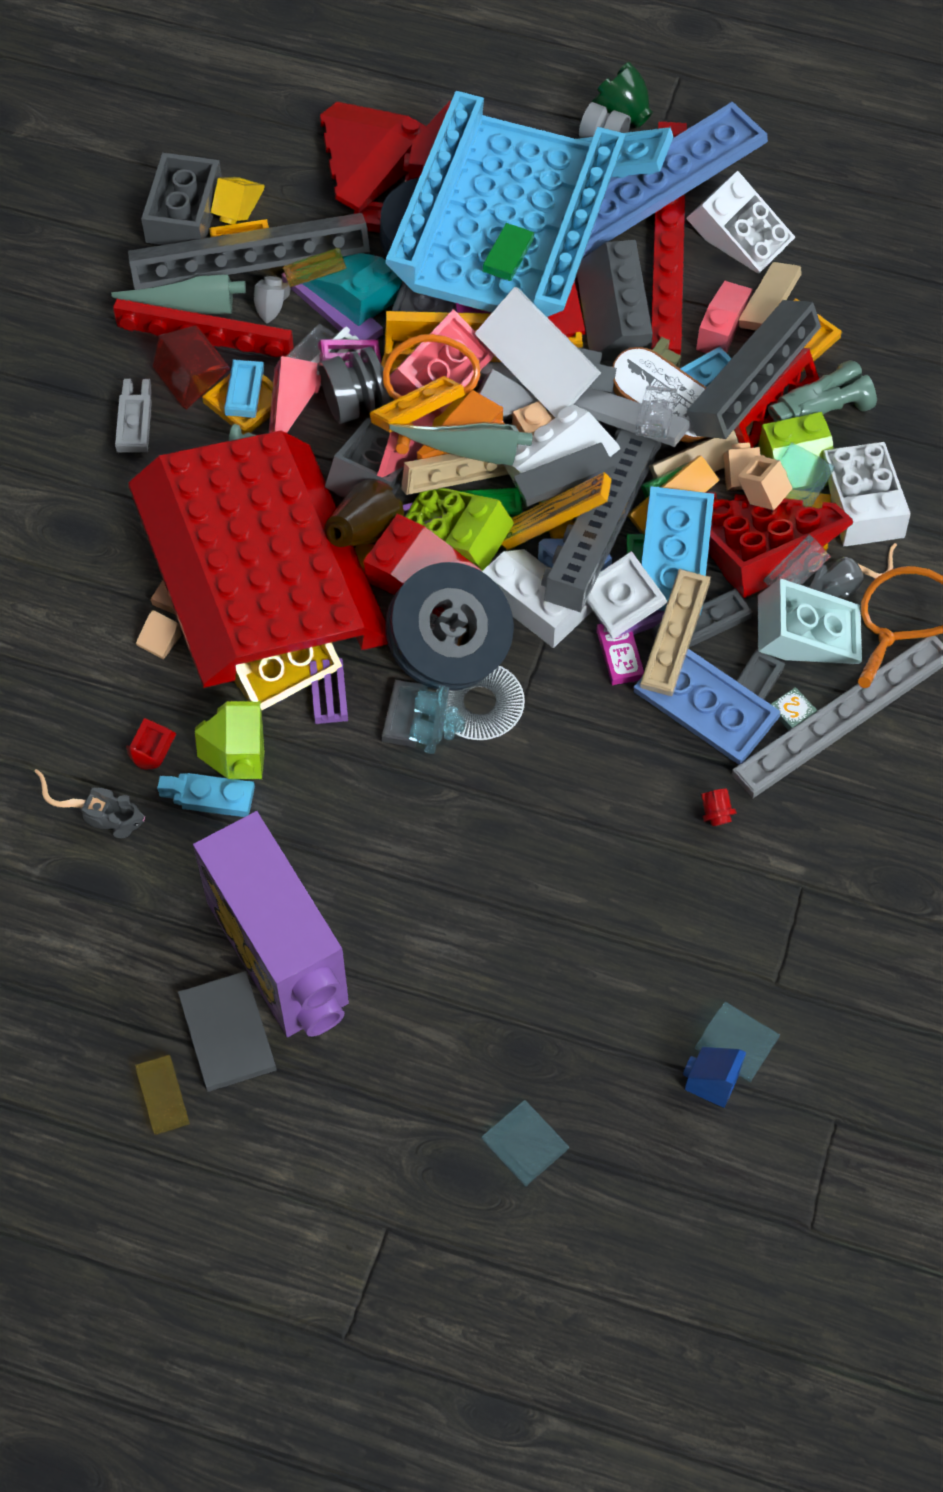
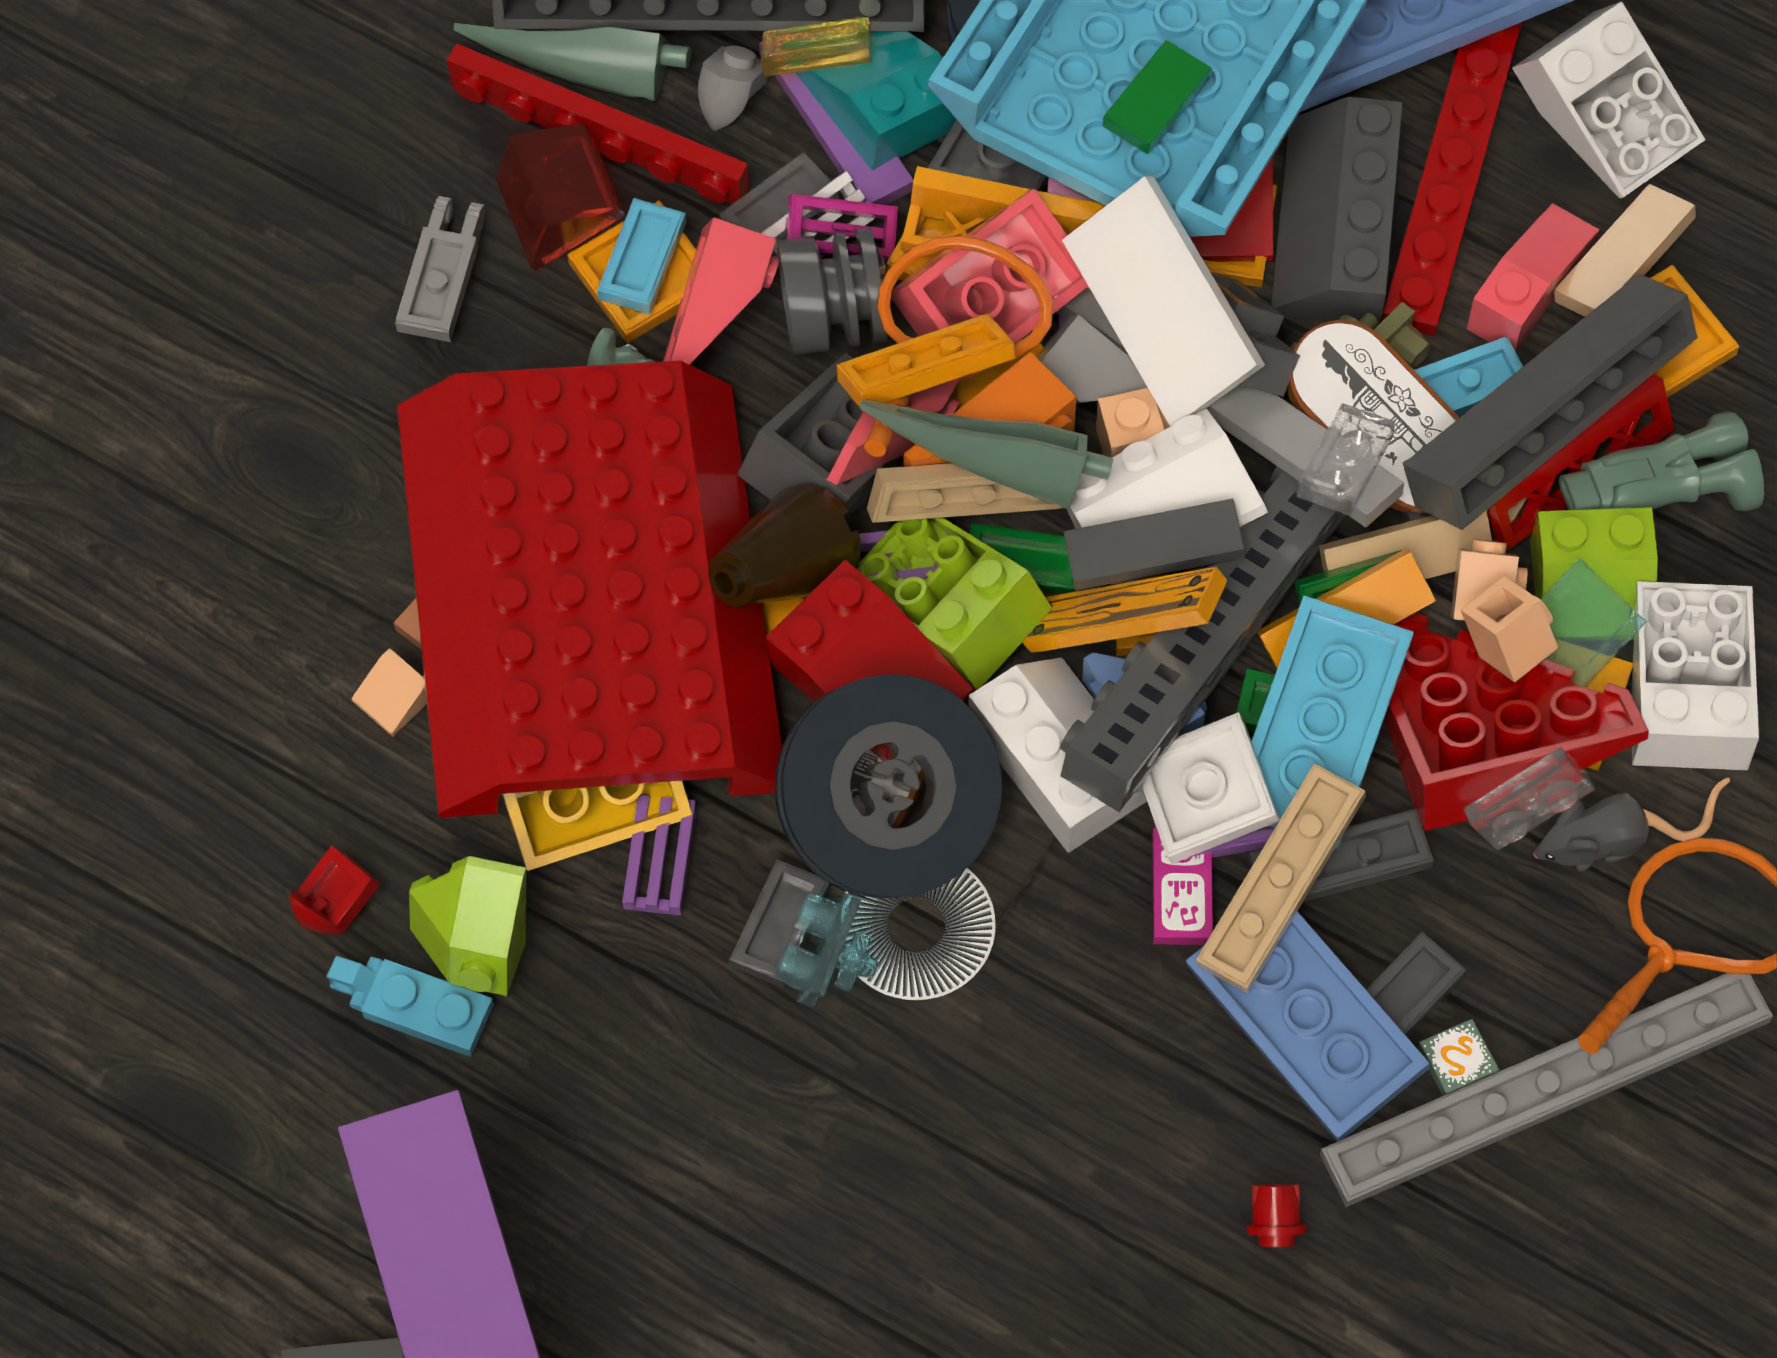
camera: 15 degrees right, 5 degrees up
dark grey animal [34,769,145,838] -> none
light aqua slope [758,578,862,664] -> none

